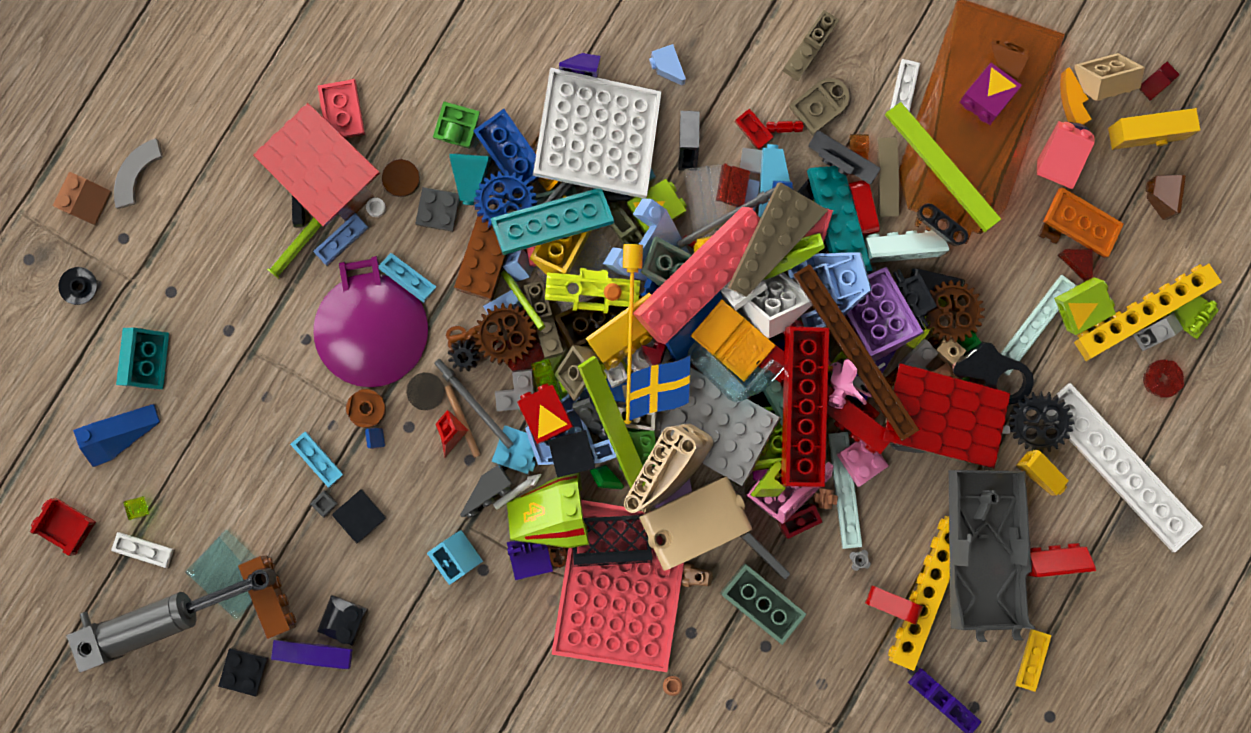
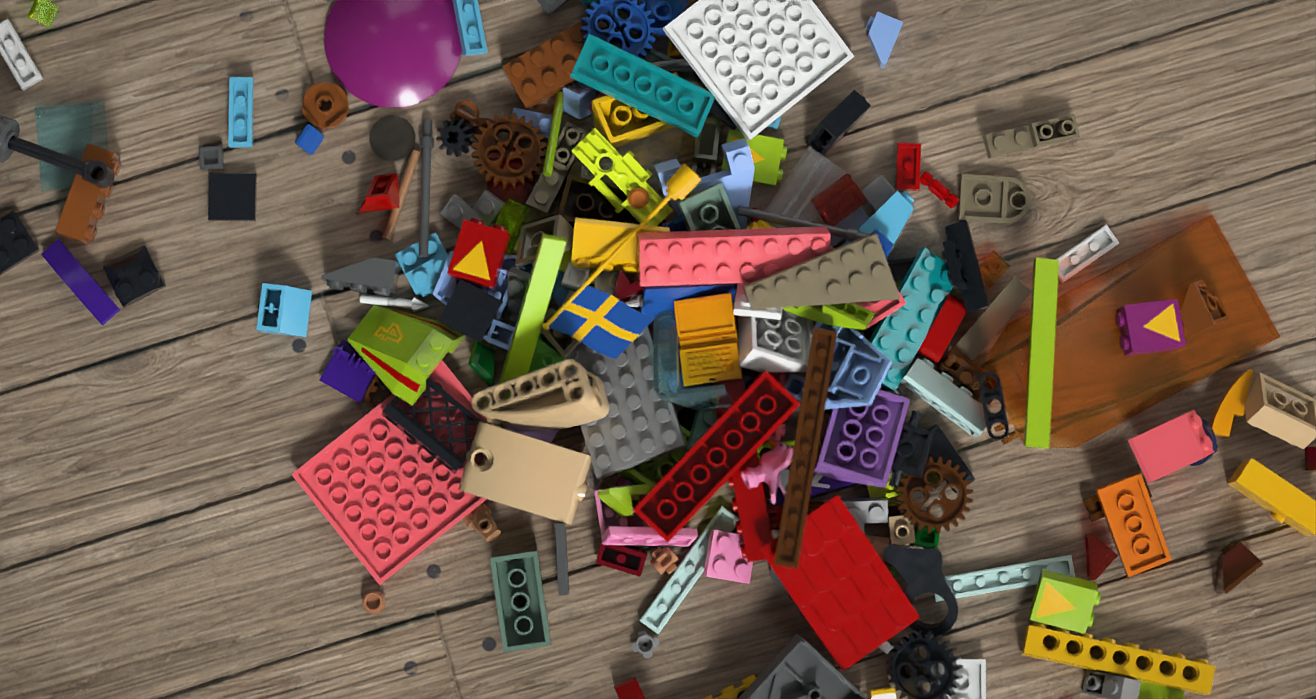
camera: 45 degrees right, 0 degrees up
none -> reddish brown plate [938,347,1004,405]

